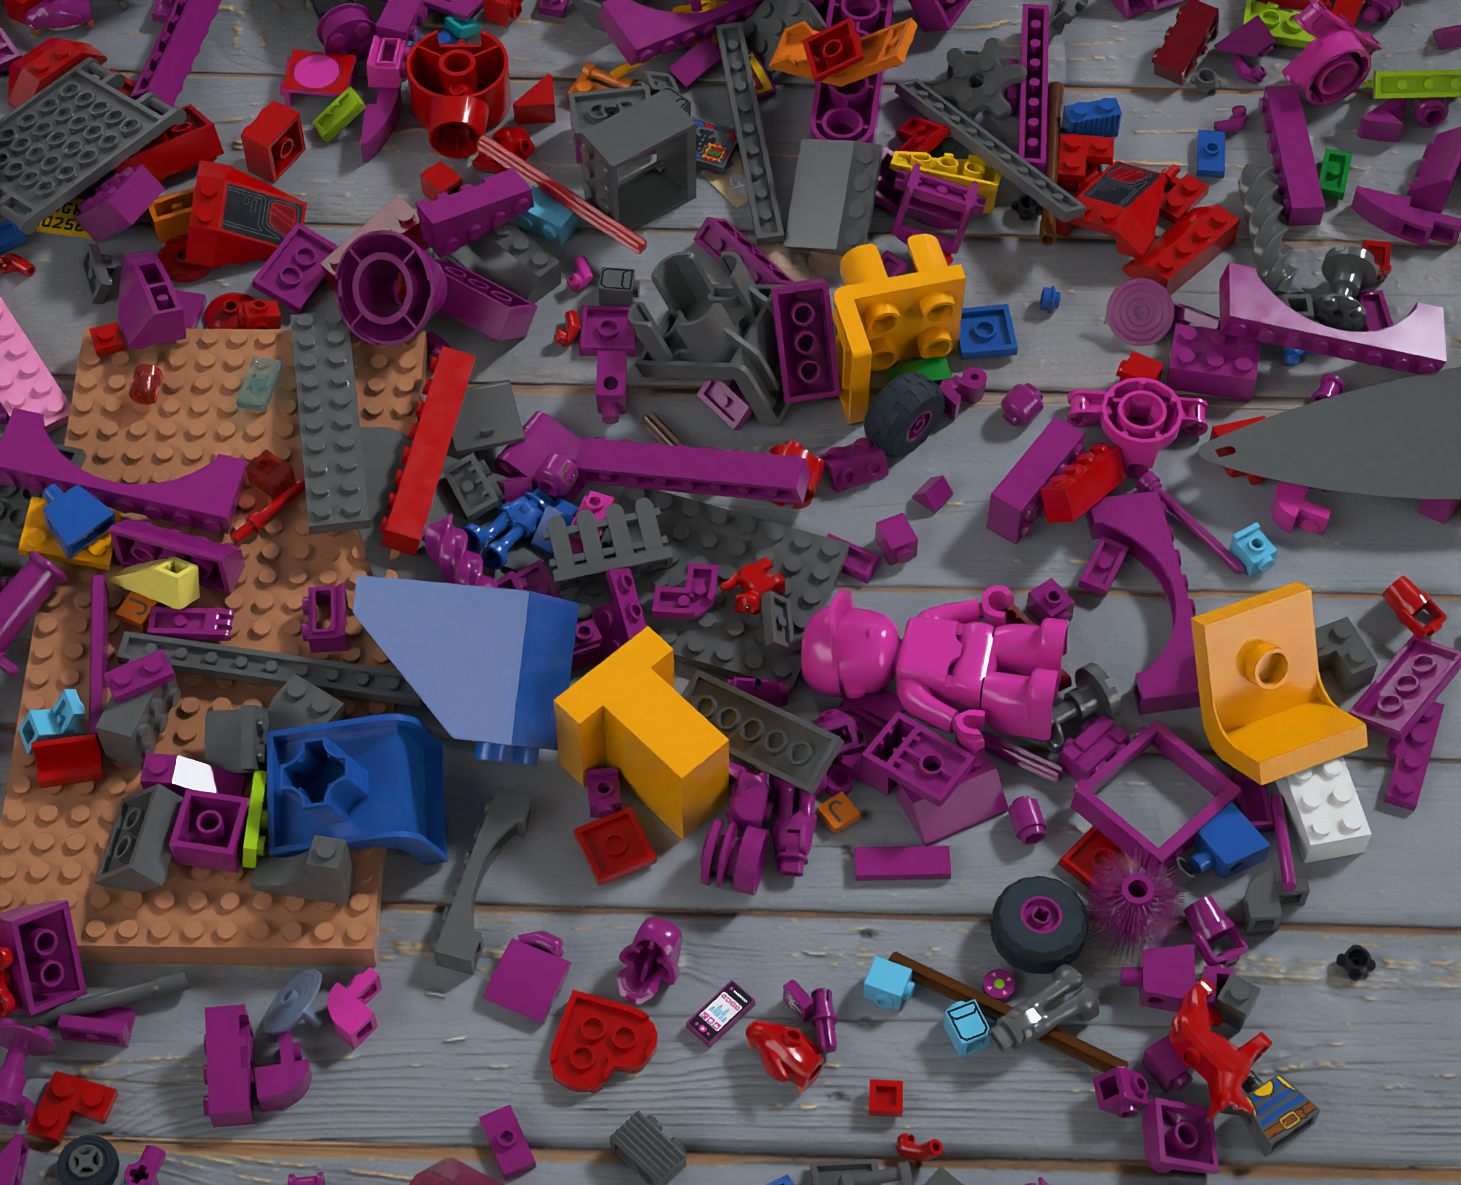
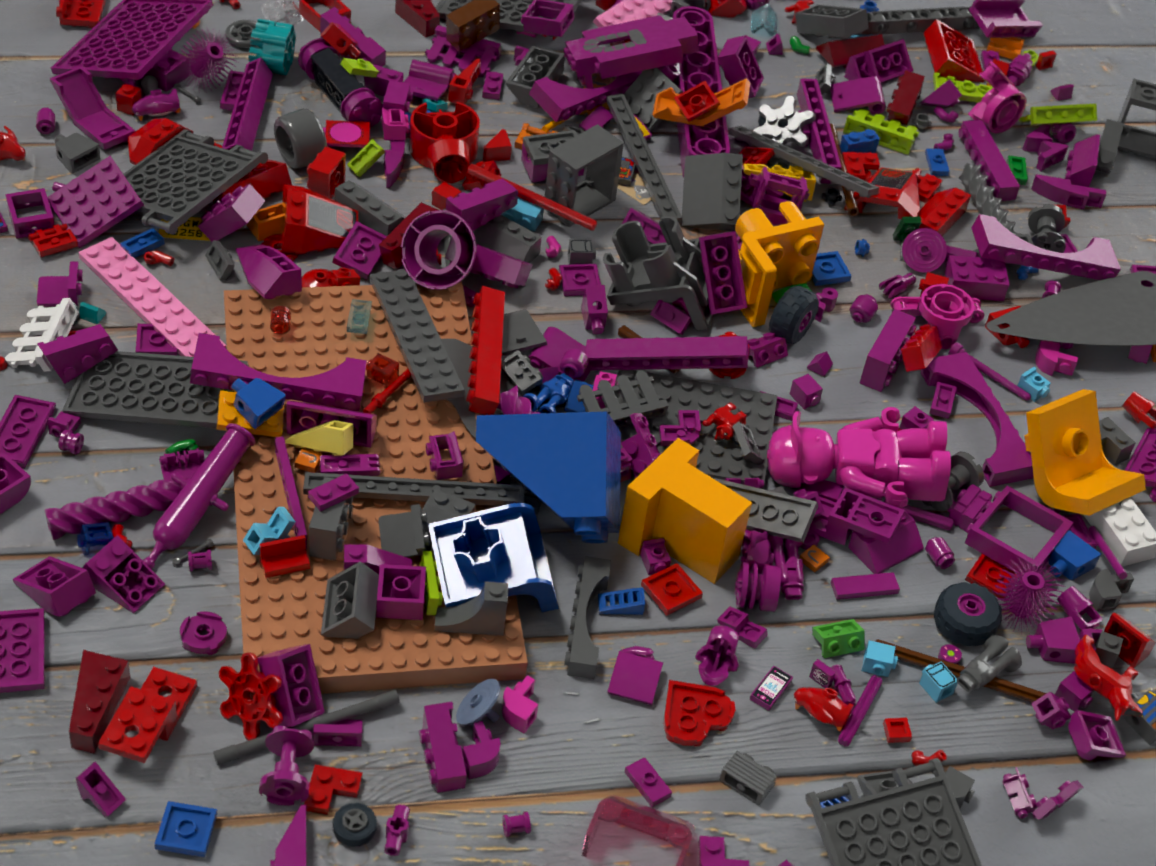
camera: 15 degrees left, 10 degrees down
red plate [89,322,126,357] -> none
none -> dark grey wheel [274,109,327,169]
none -> dark grey slope [335,180,406,236]
none -> blue slope [598,588,645,615]
none -> magenta slope [717,606,768,648]
none -> bright green bracket [812,619,865,658]
none -> magenta door [830,76,886,115]
none -> magenta axle [838,675,883,747]
none -> lime fence [843,109,919,155]
none -> magenta arm [879,273,916,299]
none -> dark green hinge [893,217,922,248]
none -> magenta slope [1036,141,1069,171]
none -> red slope [1104,612,1156,668]

